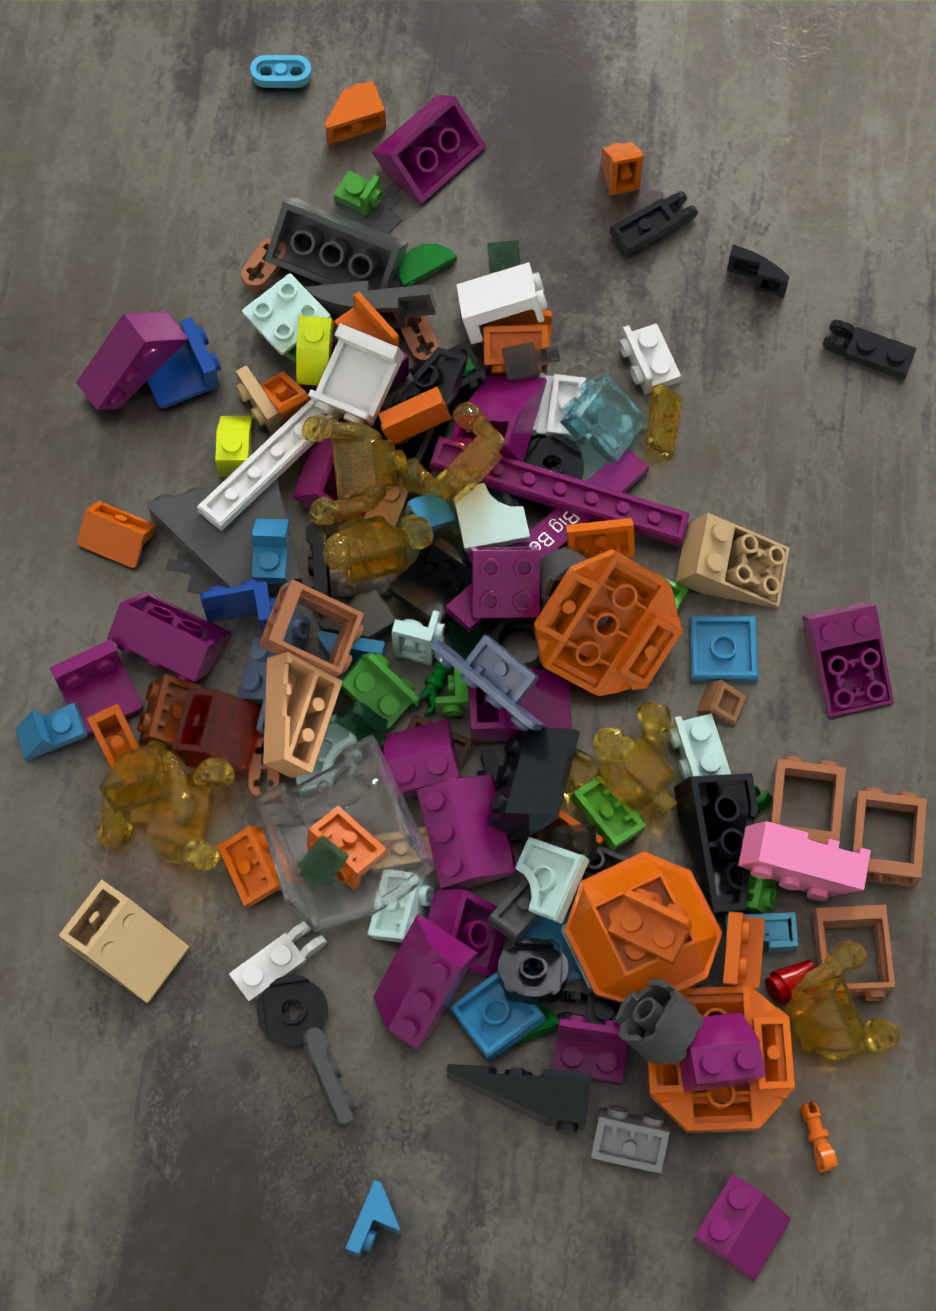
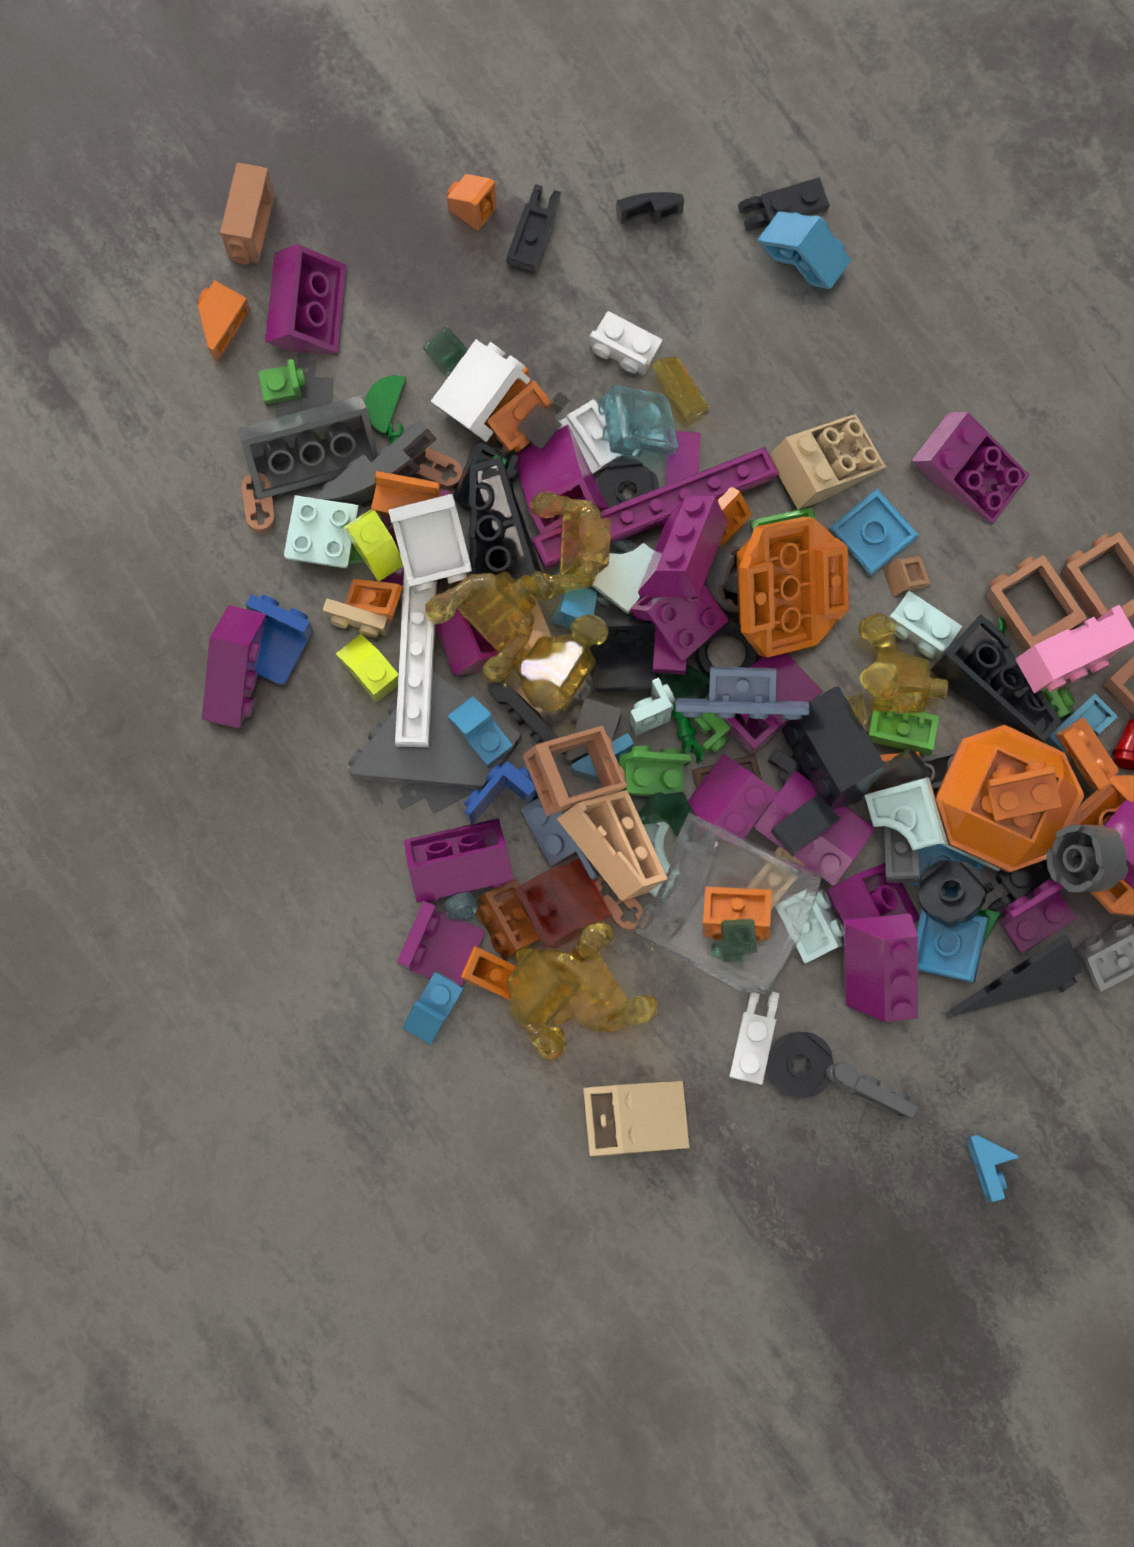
camera: 40 degrees left, 10 degrees up
orange panel [77,501,157,568] -> none
orange bracket [217,826,292,907] -> none
medium azure plate [250,55,312,88] -> none
orange panel [378,387,452,446] -> none
none -> nougat window [220,162,275,264]
none -> clear light blue tile [444,892,479,921]
none -> magenta slope [638,496,728,597]
none -> dark azure brick [758,211,852,289]
none -> black slope [771,794,841,857]

